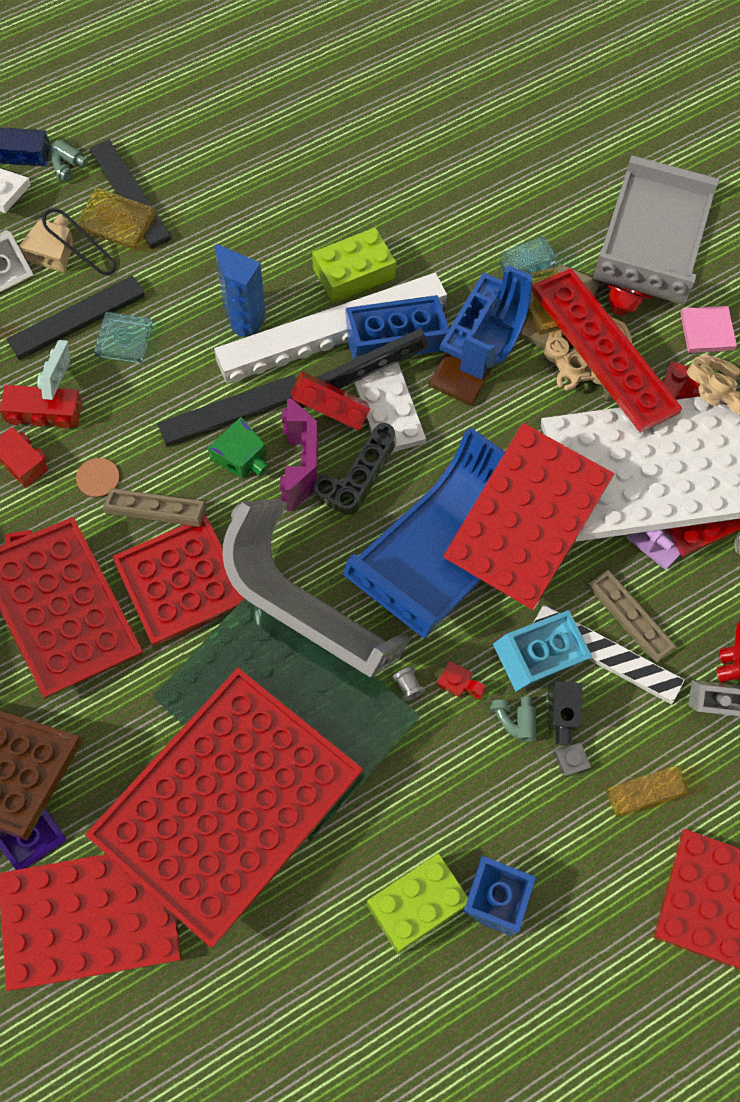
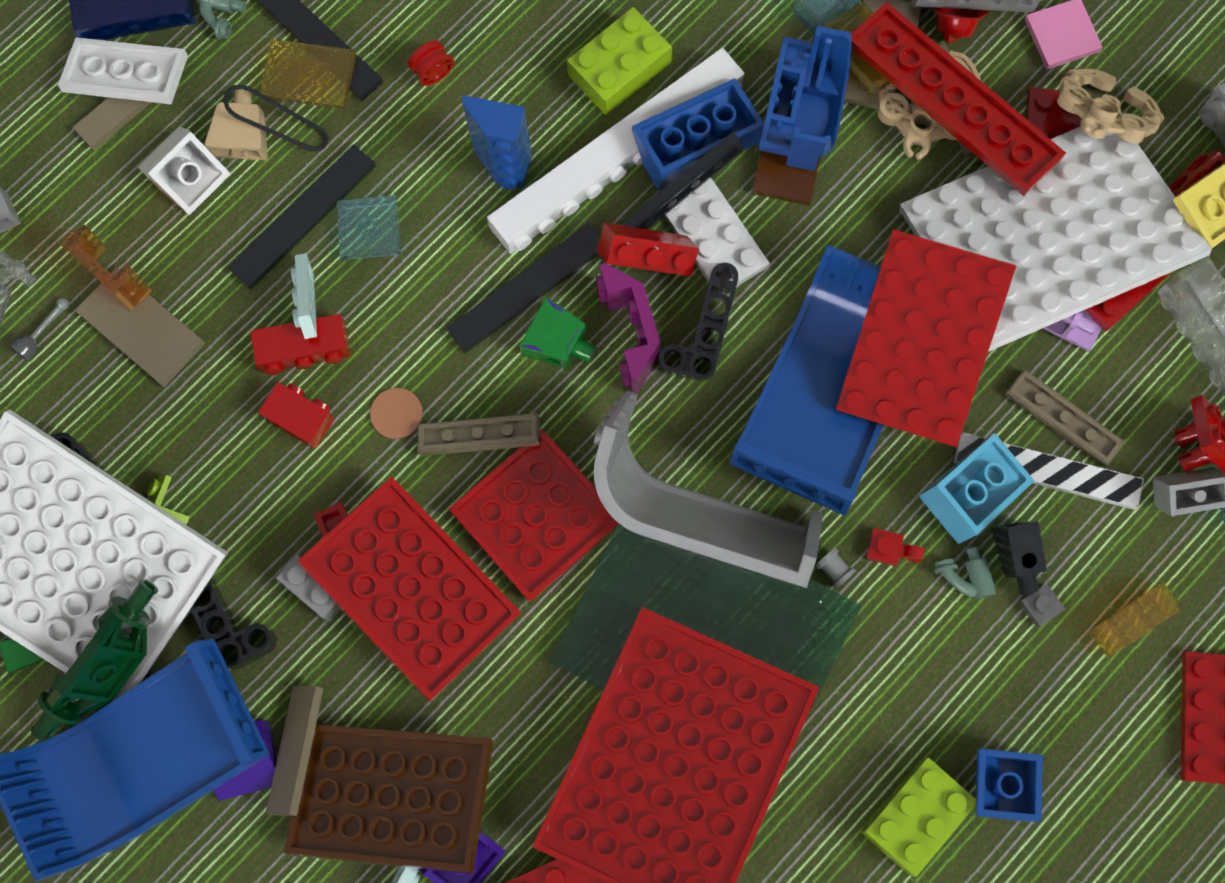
camera: 10 degrees left, 10 degrees up
none -> red wheel [408,40,455,86]

